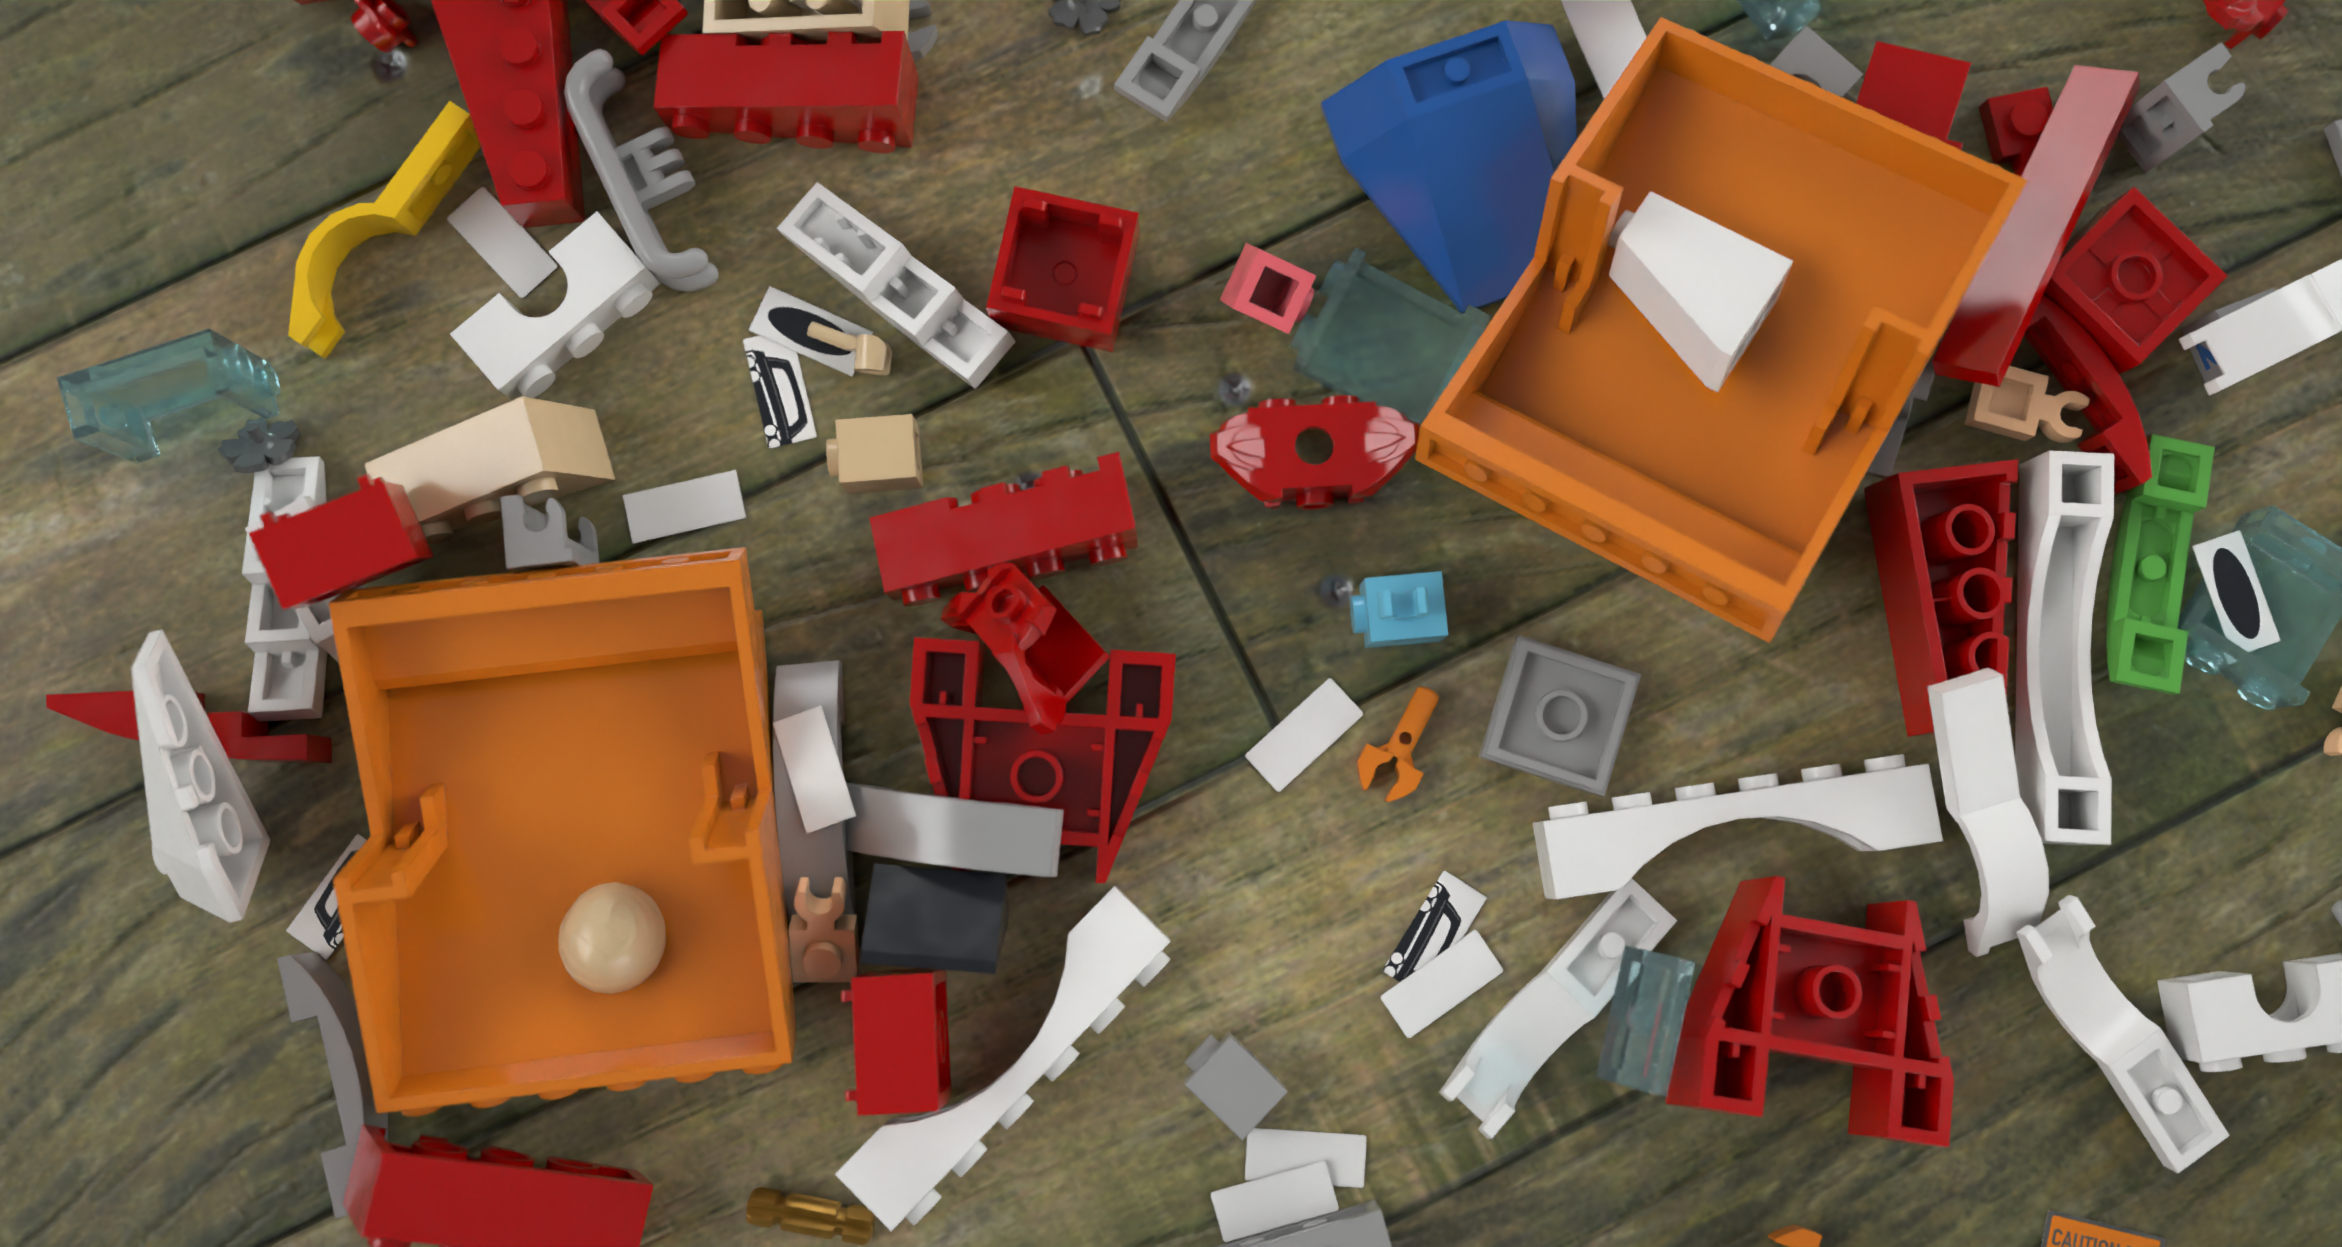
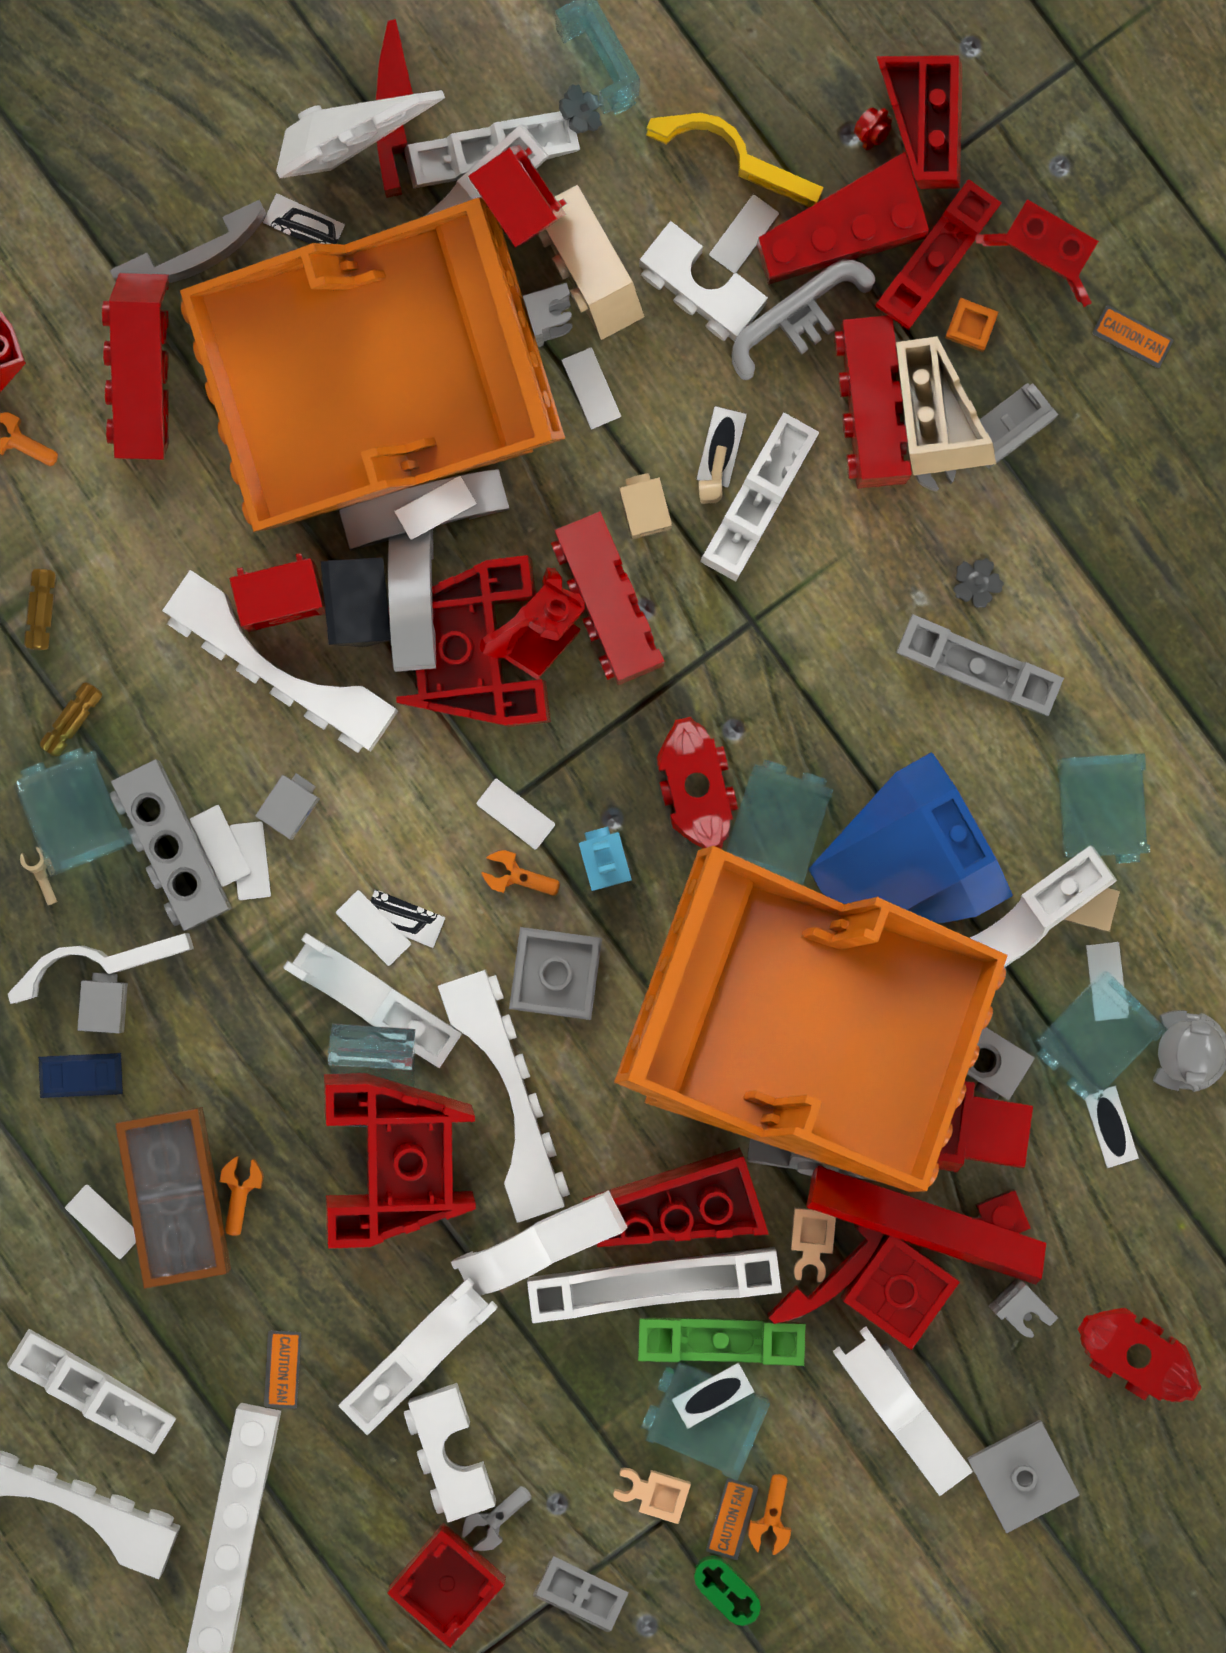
camera: 80 degrees right, 5 degrees up
tan piece [558,882,666,994] -> none
sticker [743,335,817,449] -> none
pearl gold axle [746,1187,876,1246] -> none
light nougat plate [788,877,861,982] -> none
red container [986,186,1140,352] -> none
coral brick [1220,243,1316,334] -> none
white slope [1609,191,1793,392] -> none

